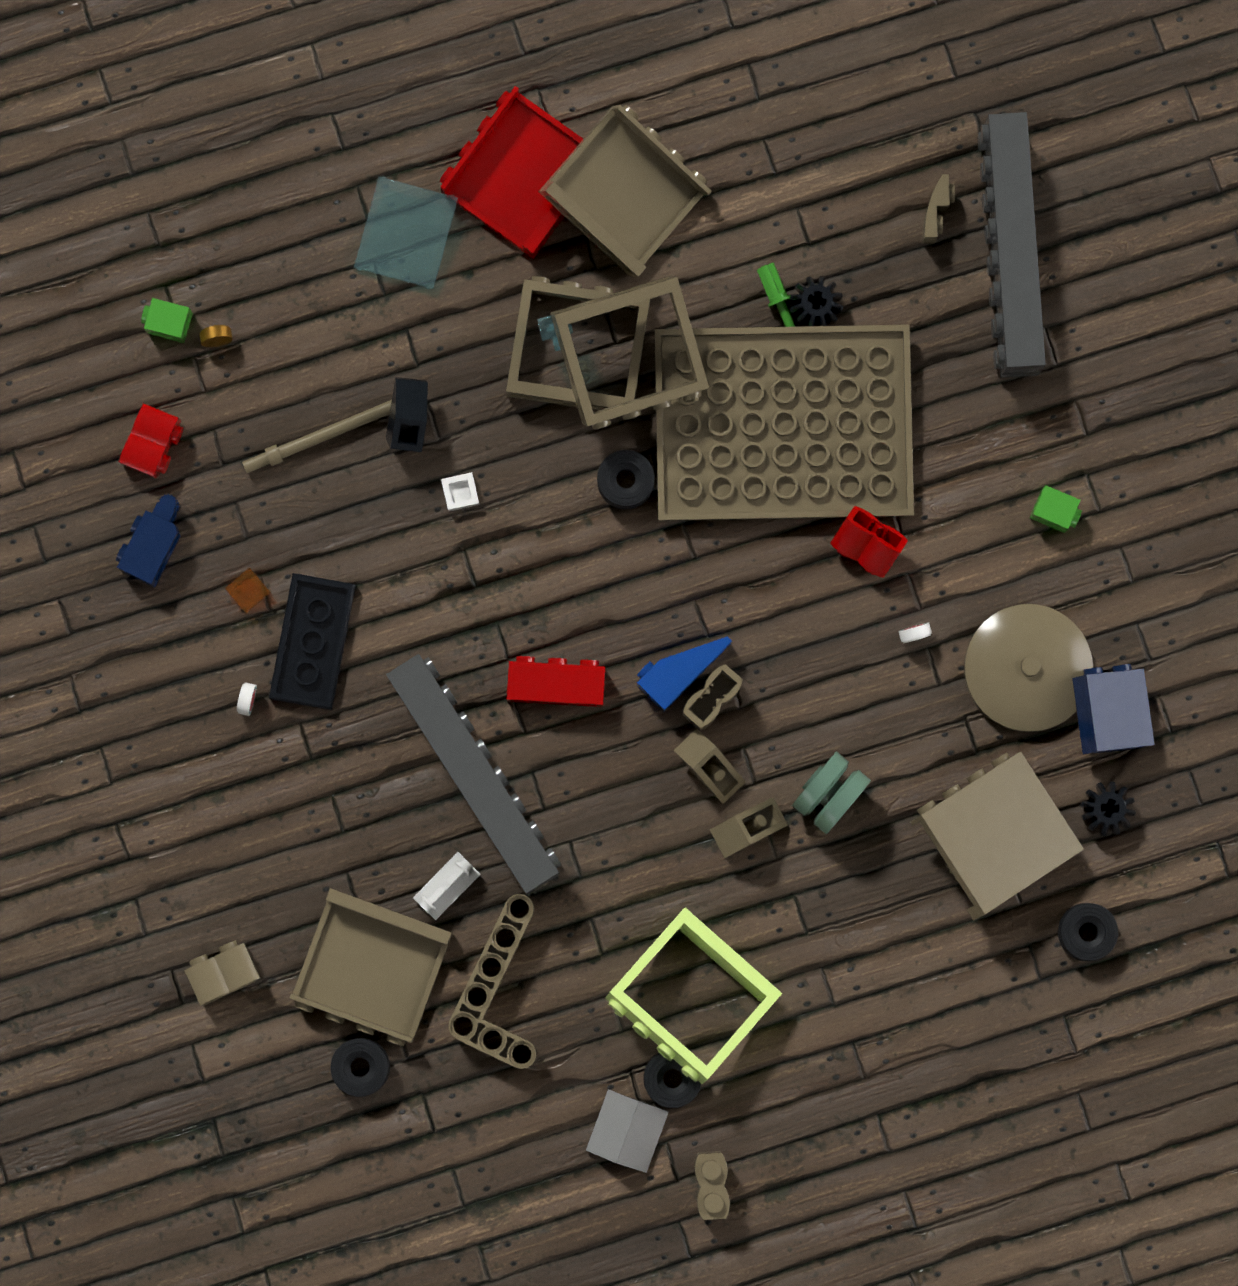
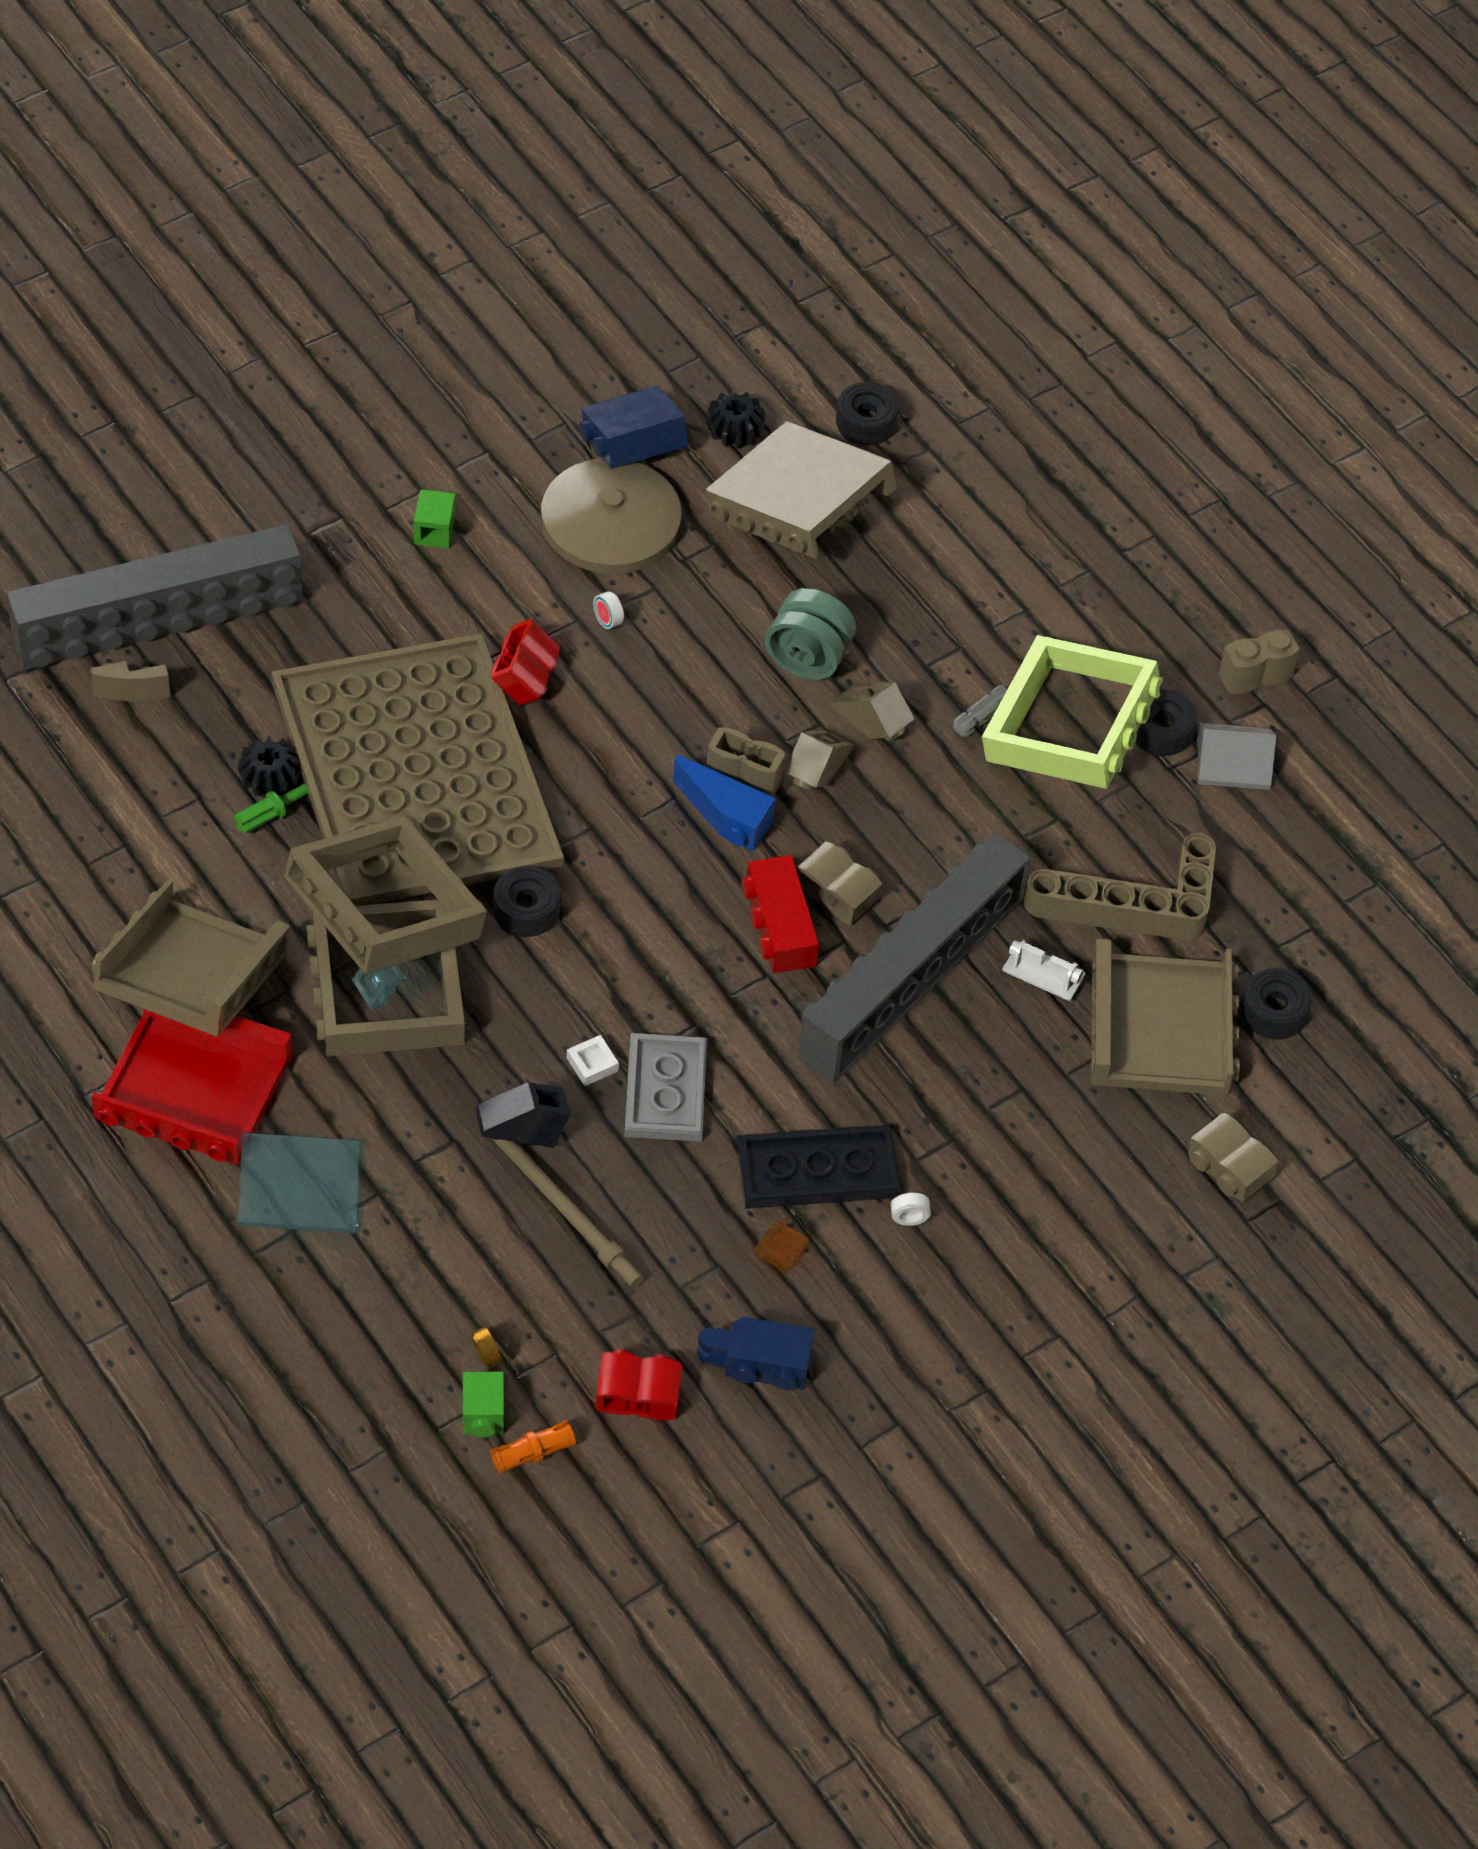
camera: 110 degrees left, 30 degrees down
none -> orange pin [490,1420,576,1474]
none -> light grey tile [624,1033,707,1142]
none -> dark tan brick [796,841,882,925]
none -> light grey axle [953,685,1007,737]

